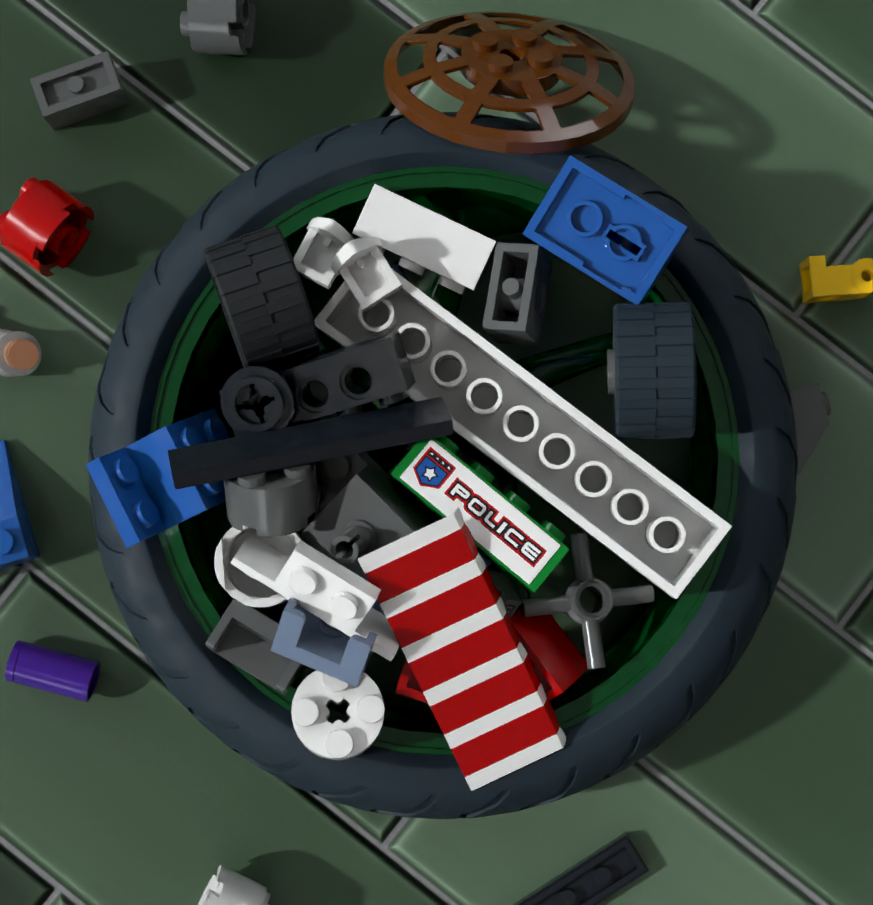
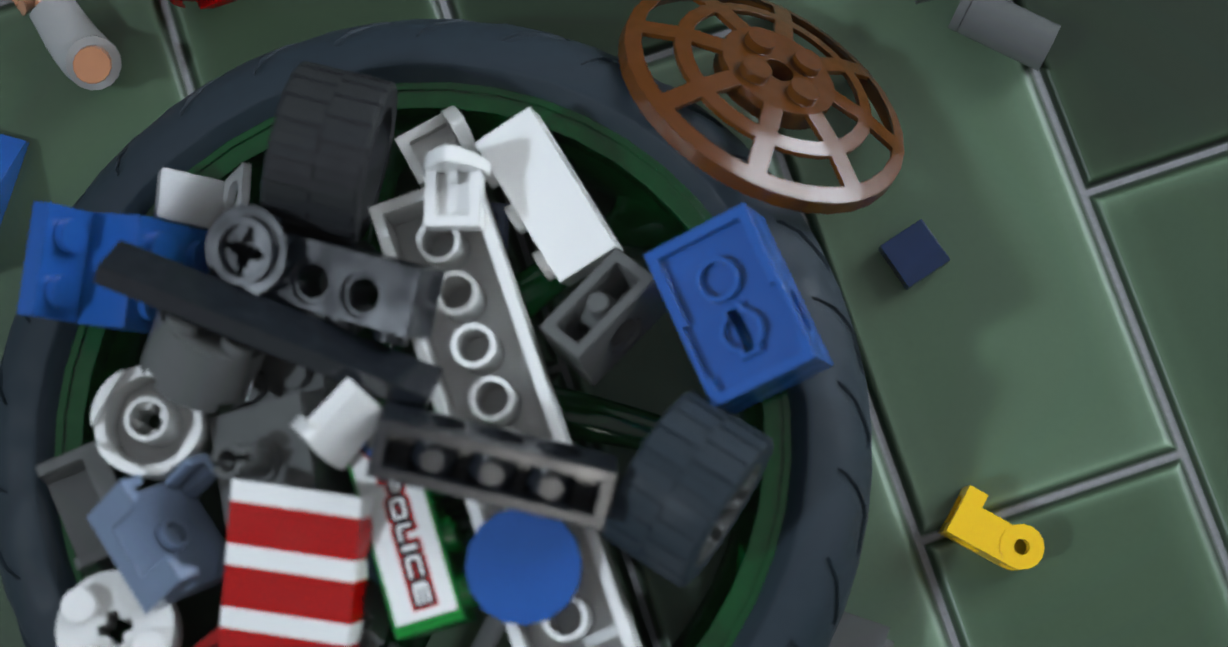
camera: 50 degrees right, 5 degrees down
white bracket [230,533,399,661] -> none
none -> light grey bracket [154,163,252,231]
none -> white tile [290,377,383,470]
none -> black brick [366,402,617,531]
none -> blue tile [465,509,583,625]
none -> dark blue tile [878,219,950,290]

